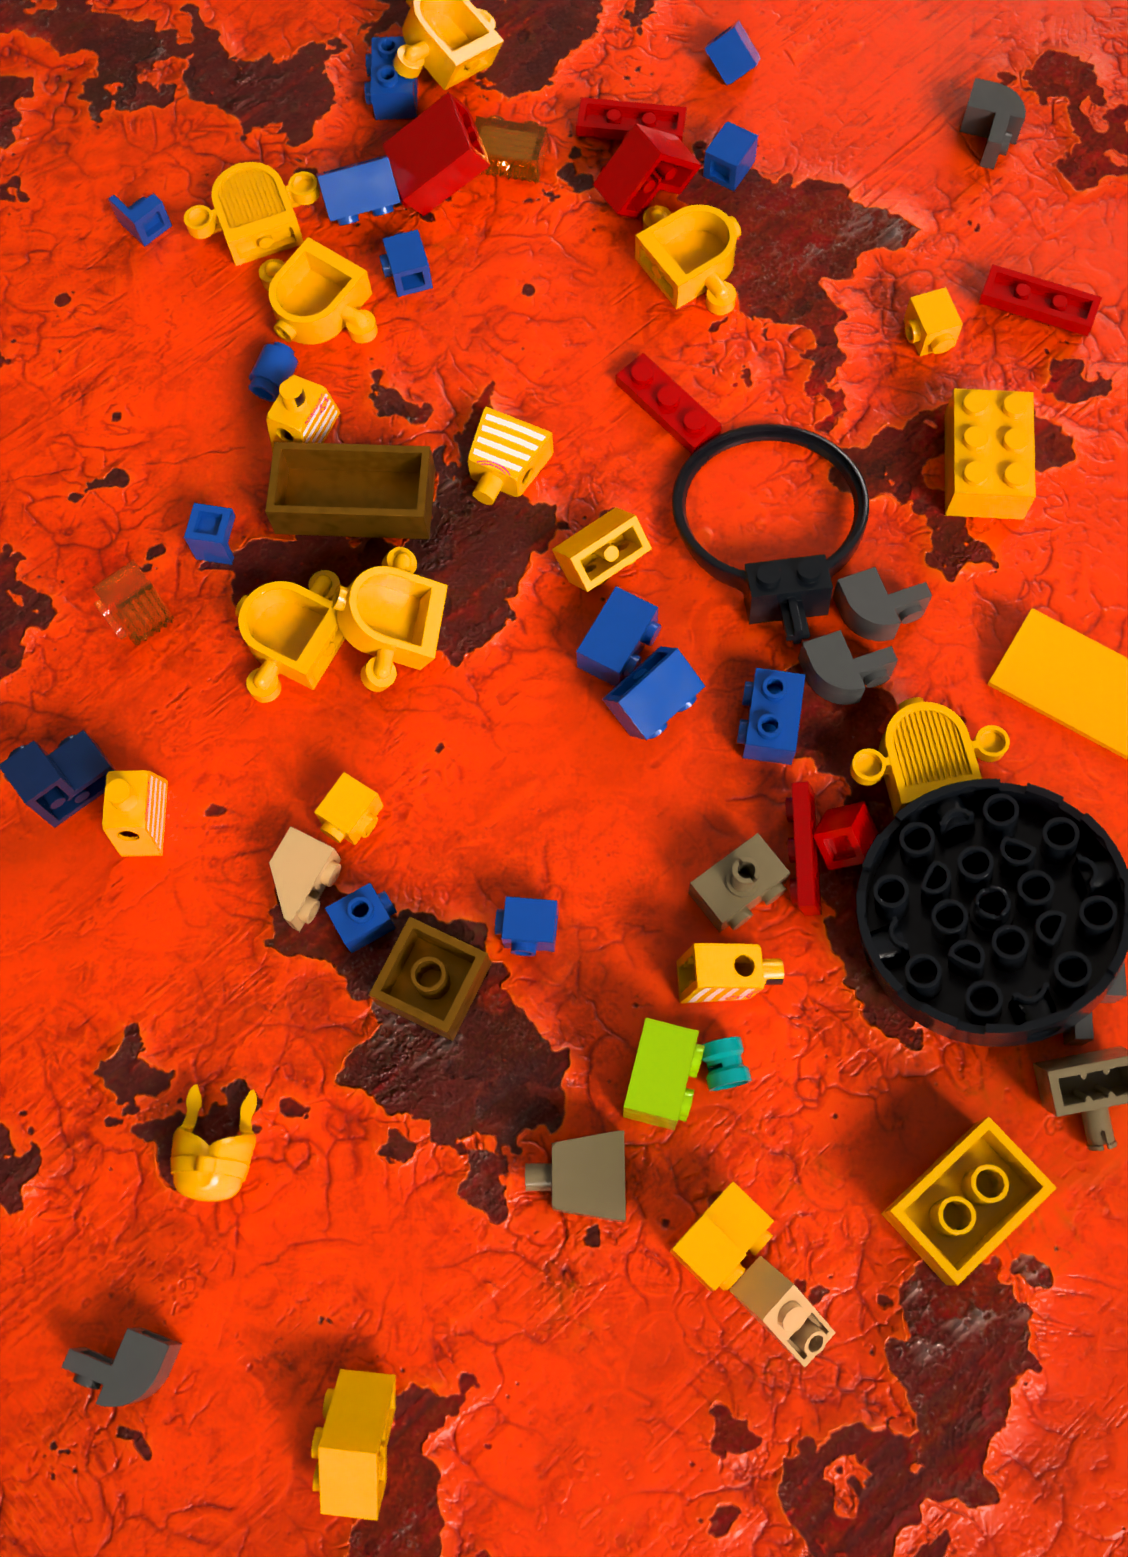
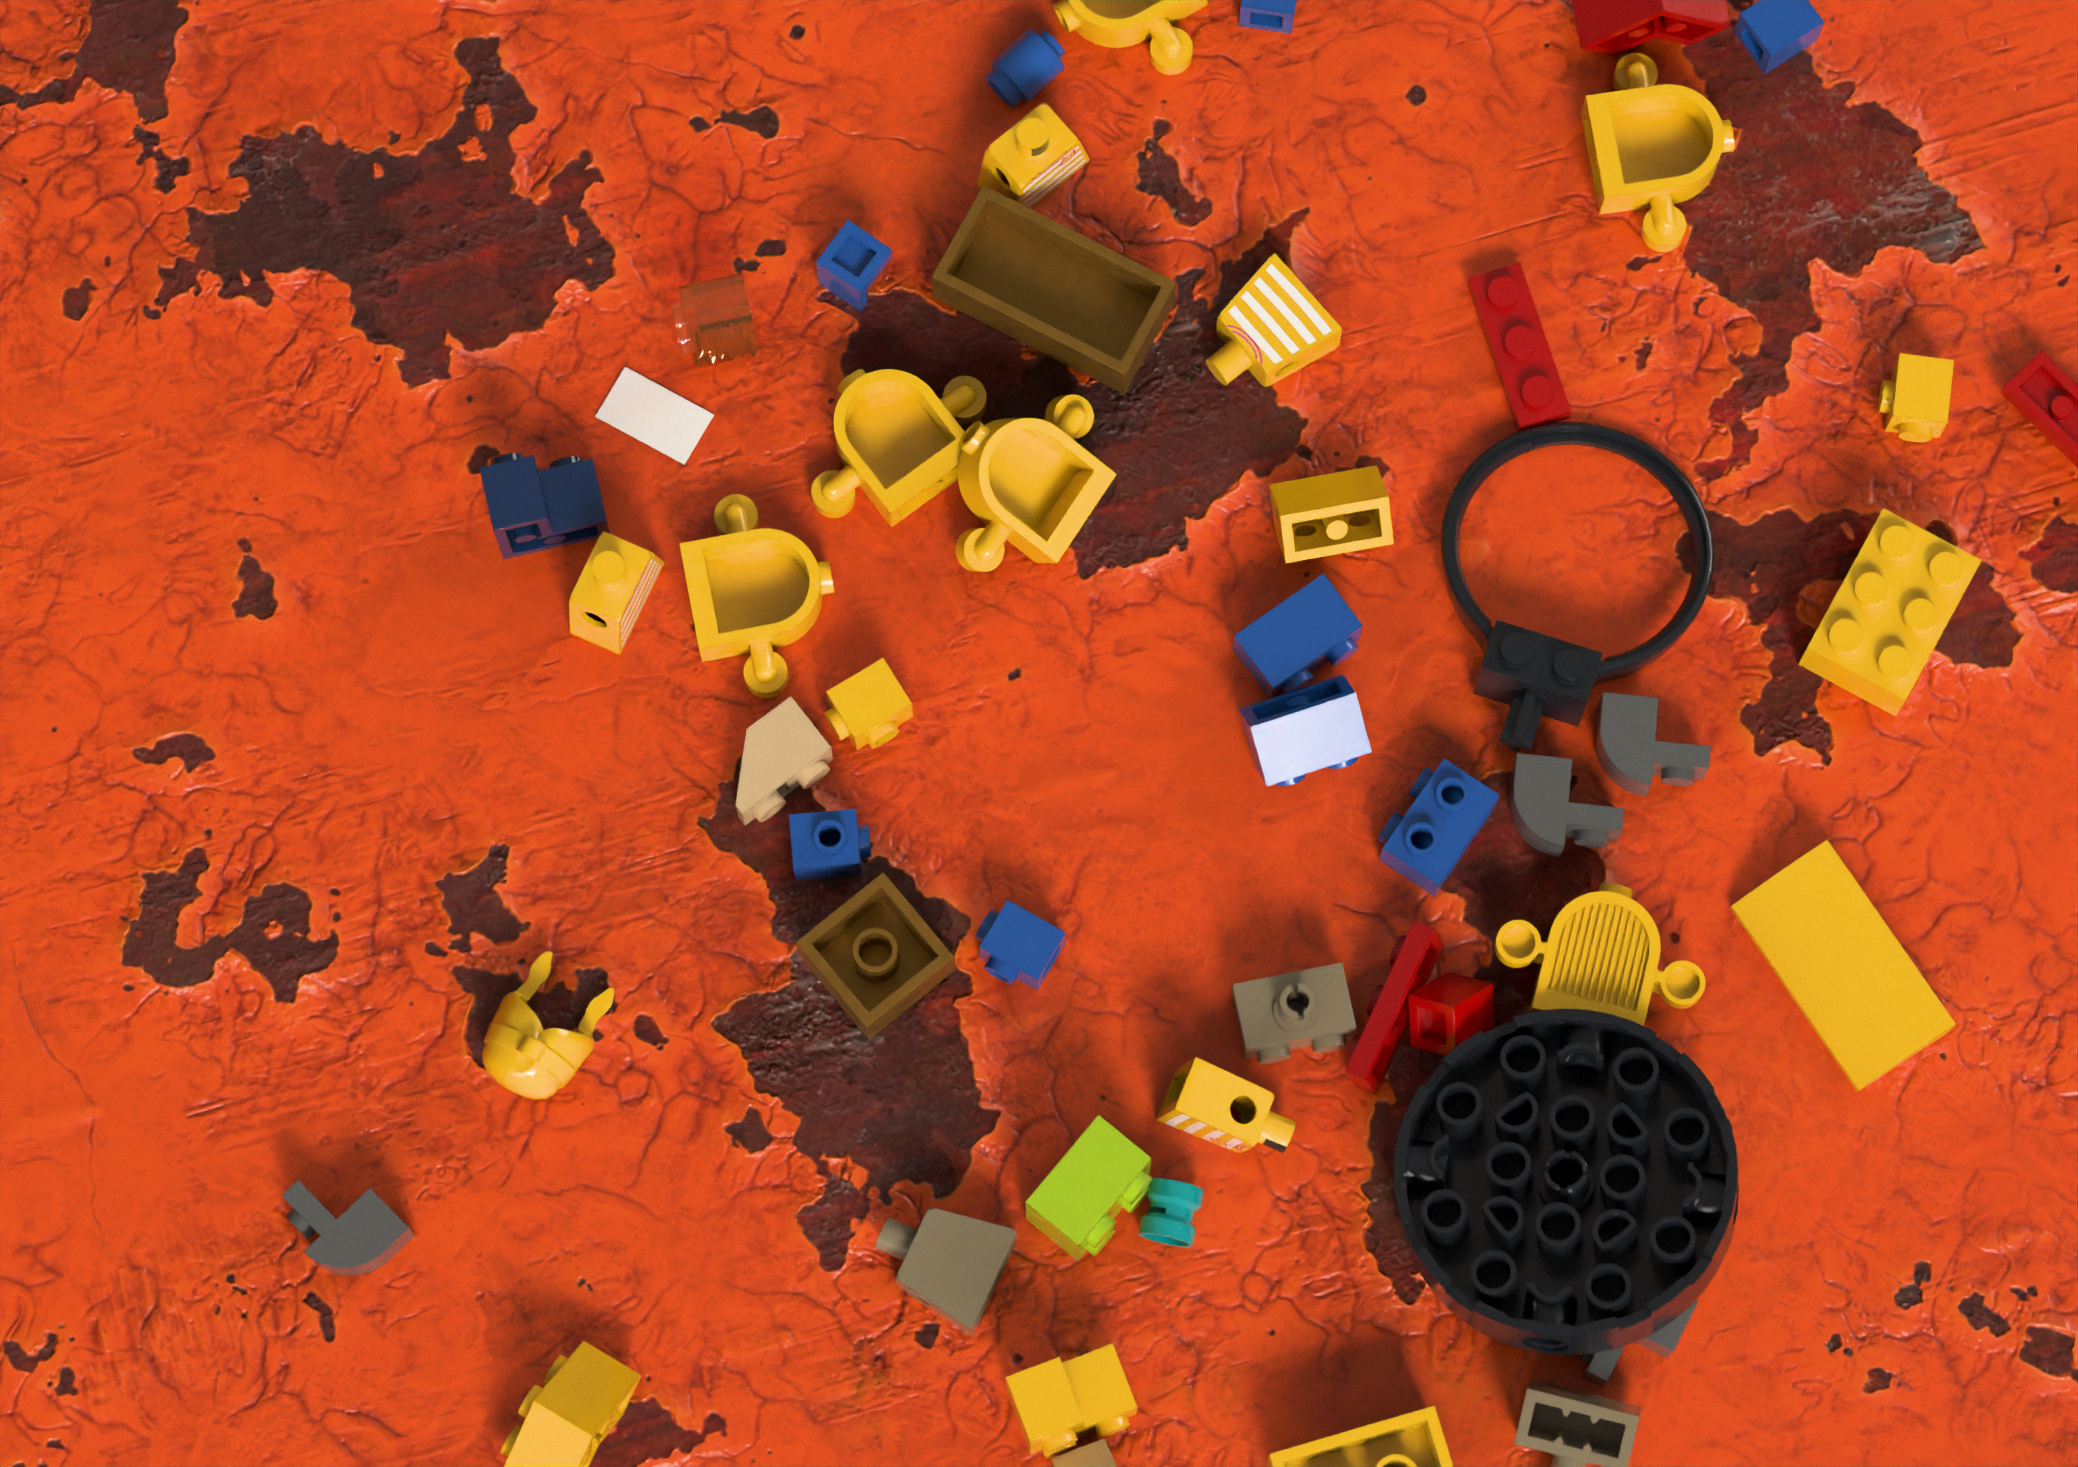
camera: 20 degrees right, 5 degrees up
none -> white sticker [595,367,714,465]
none -> yellow piece [679,494,835,698]

